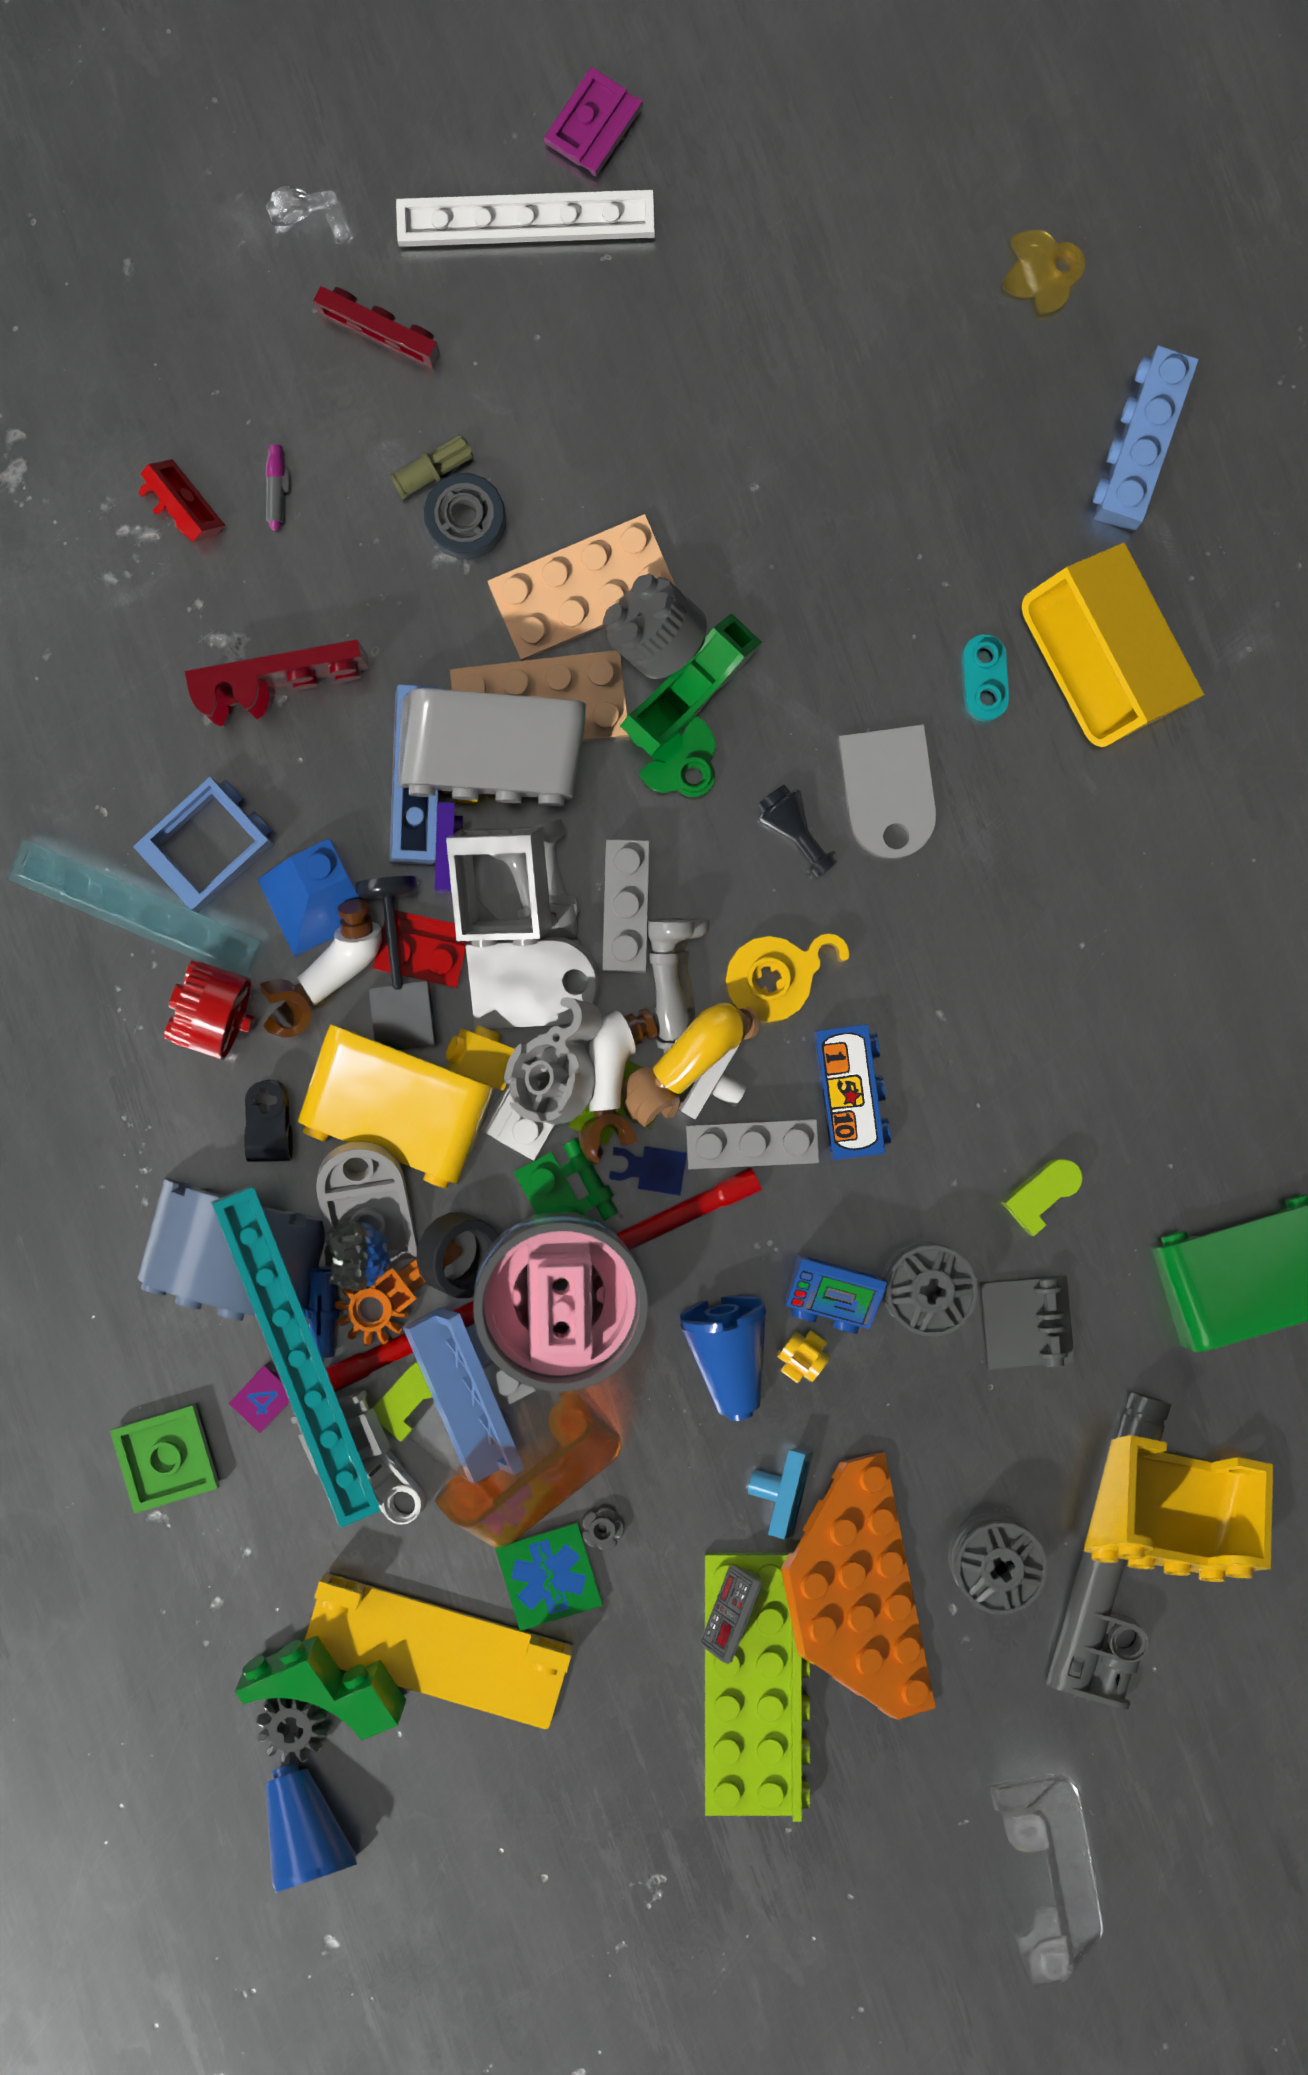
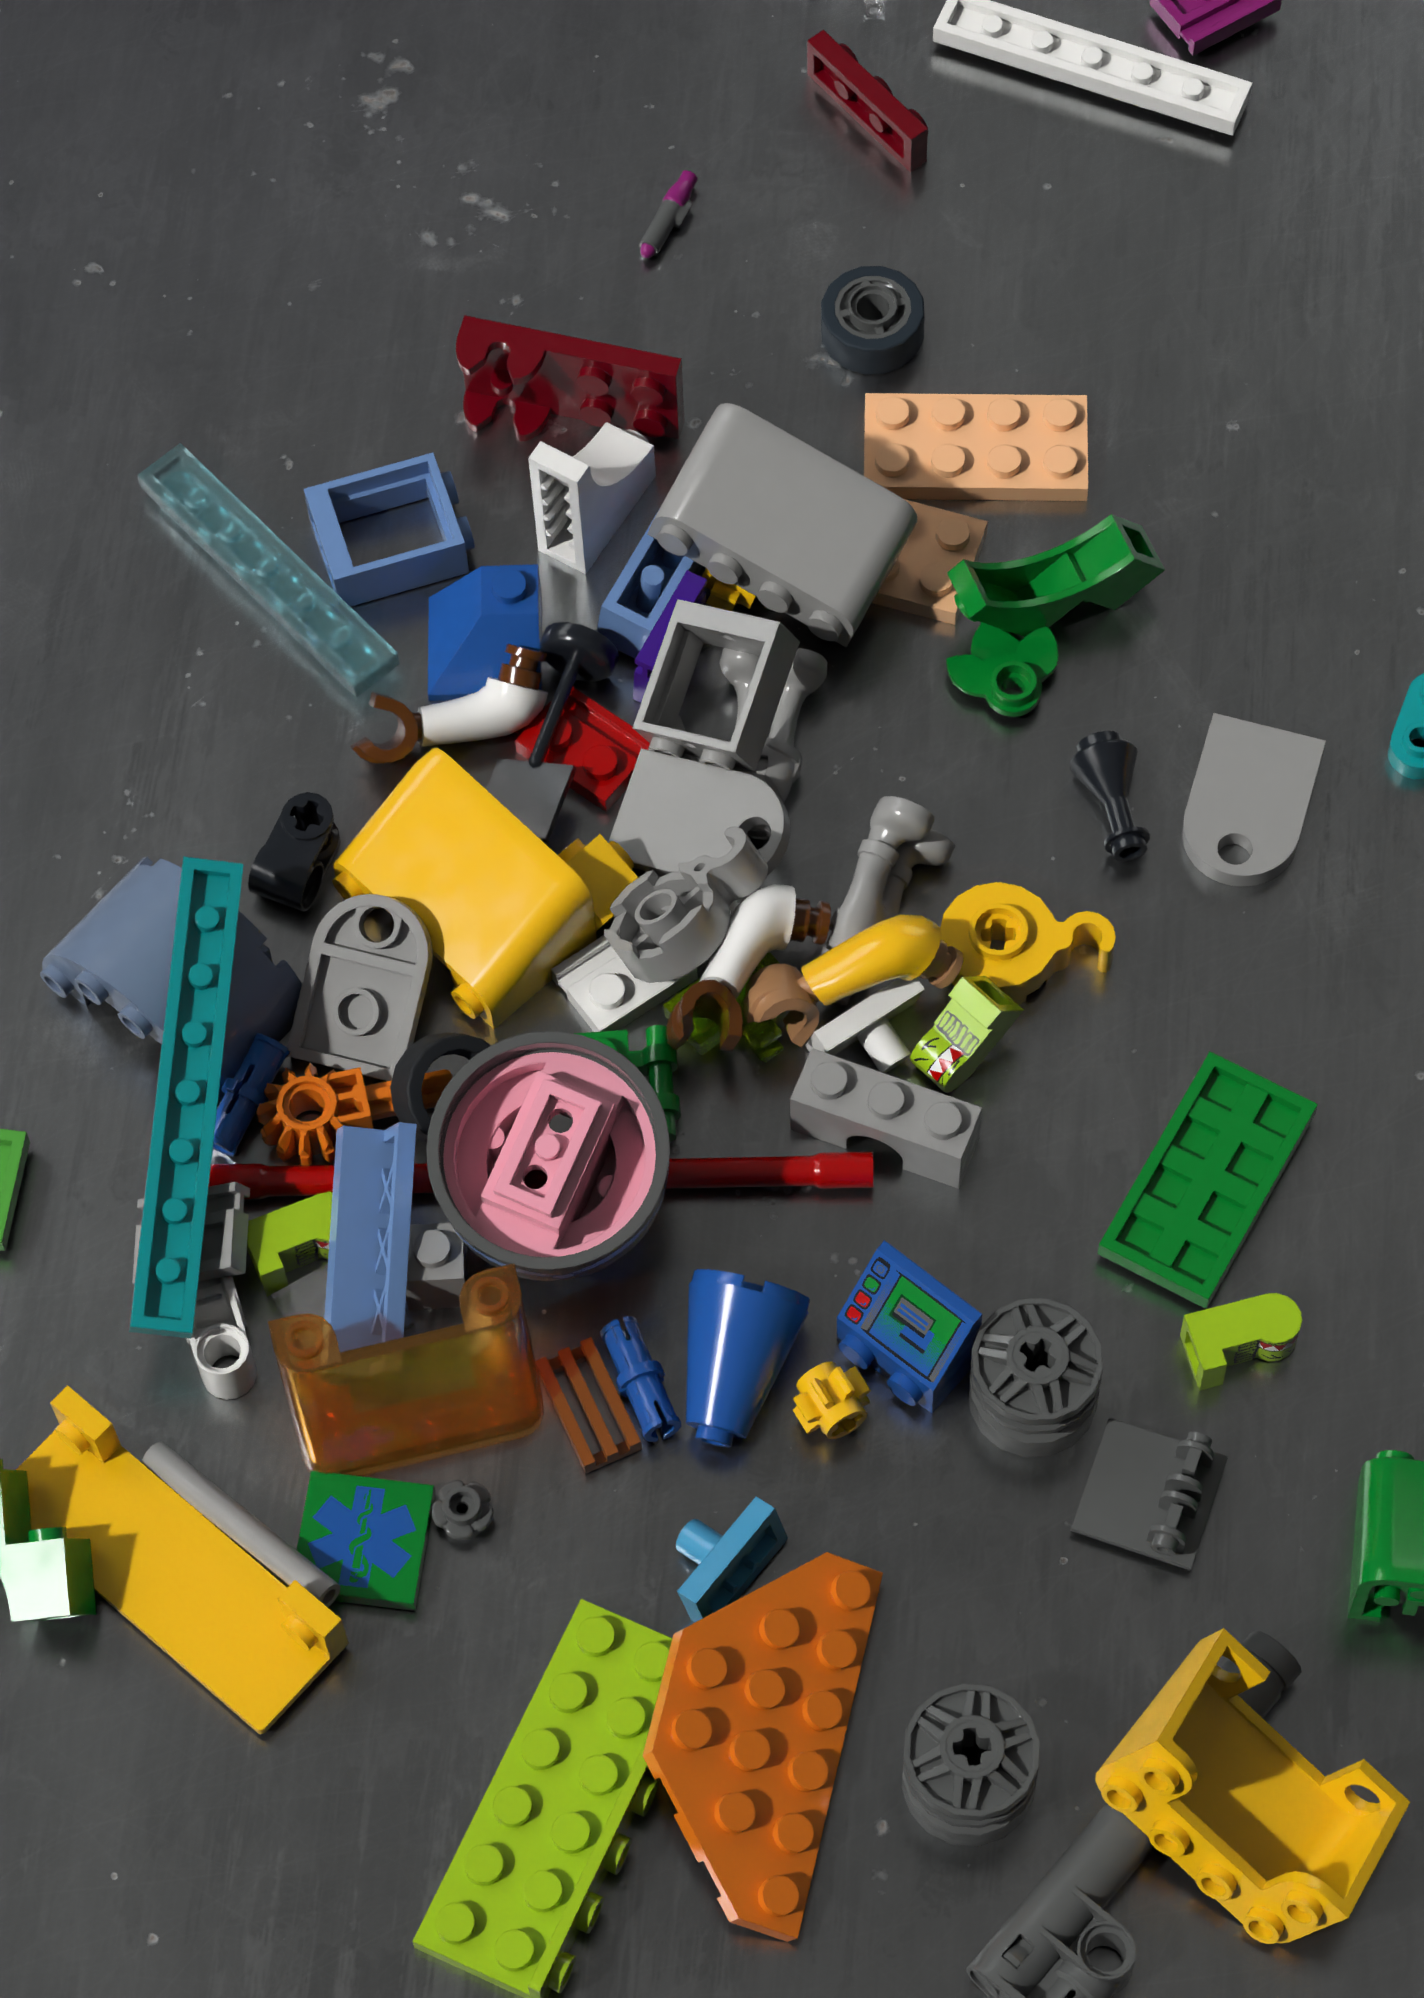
camera: 25 degrees right, 25 degrees down
red plate [138,459,225,542] -> none
red piece [163,960,254,1060] -> none
magenta brick [228,1362,290,1433] -> none
pearl dark grey piece [324,1220,391,1291] -> none
olive axle [389,436,473,499] -> none
dark grey piece [602,573,707,679] -> none
light grey arch [602,840,649,973] -> none
clear blue plate [609,1146,687,1196] -> none
slope [701,1564,762,1664] -> none
brick [814,1024,891,1160] -> none
none -> light grey piece [142,1441,340,1607]
none -> white arch [528,422,656,574]
none -> dark orange tile [535,1337,642,1474]
none -> blue pin [600,1316,682,1442]
none -> lime leg [910,976,1024,1093]
none -> green plate [1097,1051,1318,1309]

